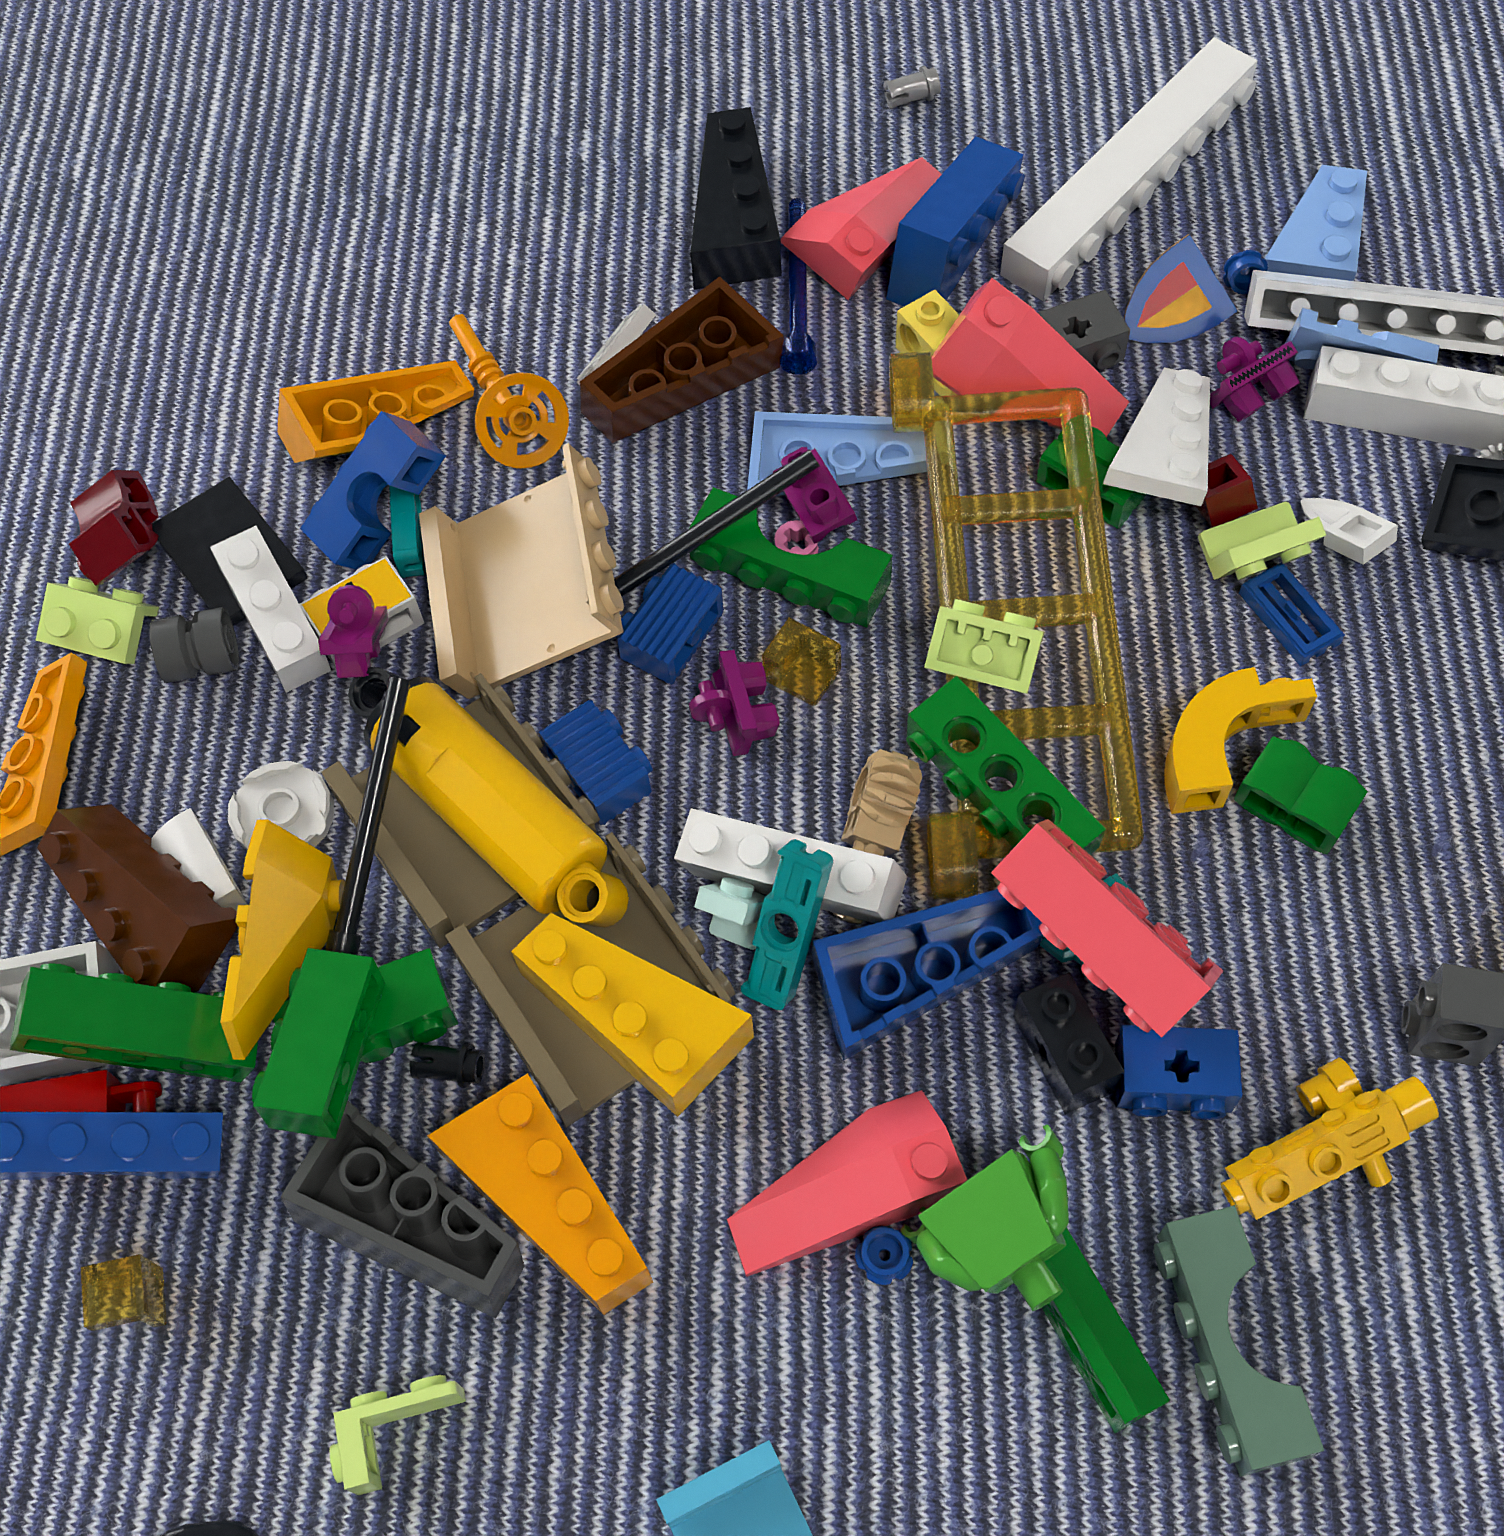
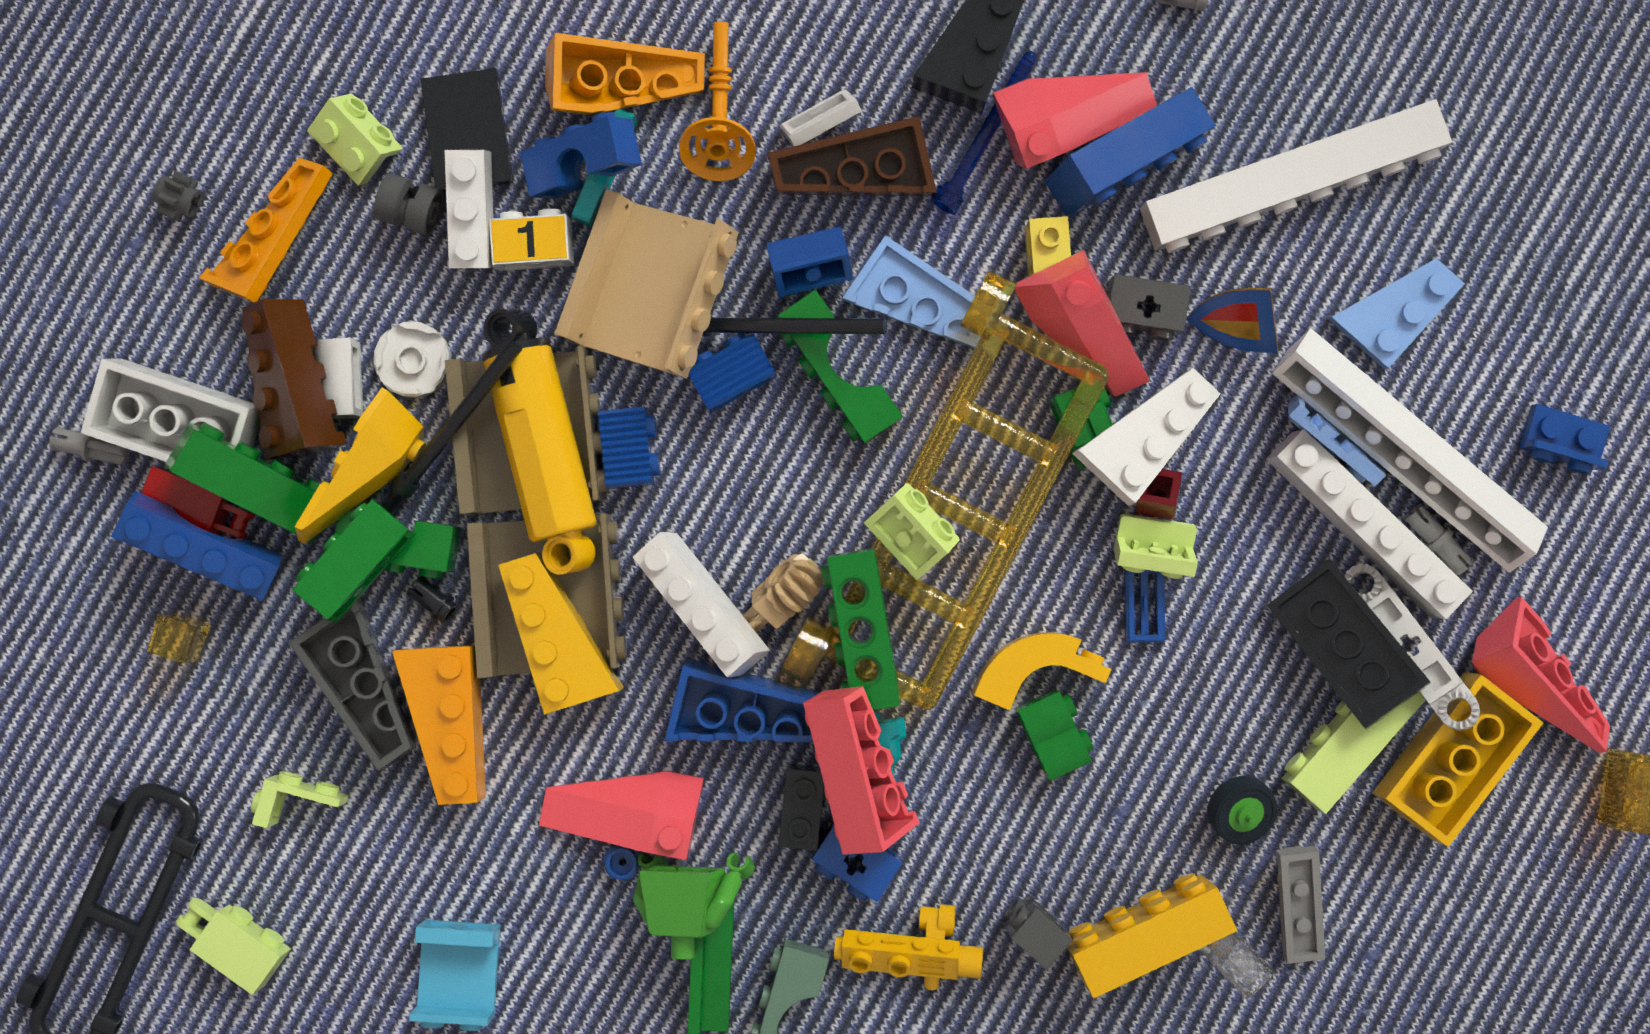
camera: 30 degrees right, 25 degrees up
dark red brick [69,470,159,586] -> none
magenta hips [318,585,389,678] -> none
magenta hips [689,650,780,756] -> none
light aqua bracket [694,877,765,950] -> none
teal piece [741,839,833,1010] -> none
clear yellow panel [762,617,841,706] -> none
magenta hips [773,447,857,544] -> none
bright pink bush [774,520,818,555] -> none
magenta hips [1210,336,1300,422] -> none
blue plate [1223,250,1268,294] -> none
white plate [1300,498,1398,565] -> none
none -> blue brick [766,226,853,298]

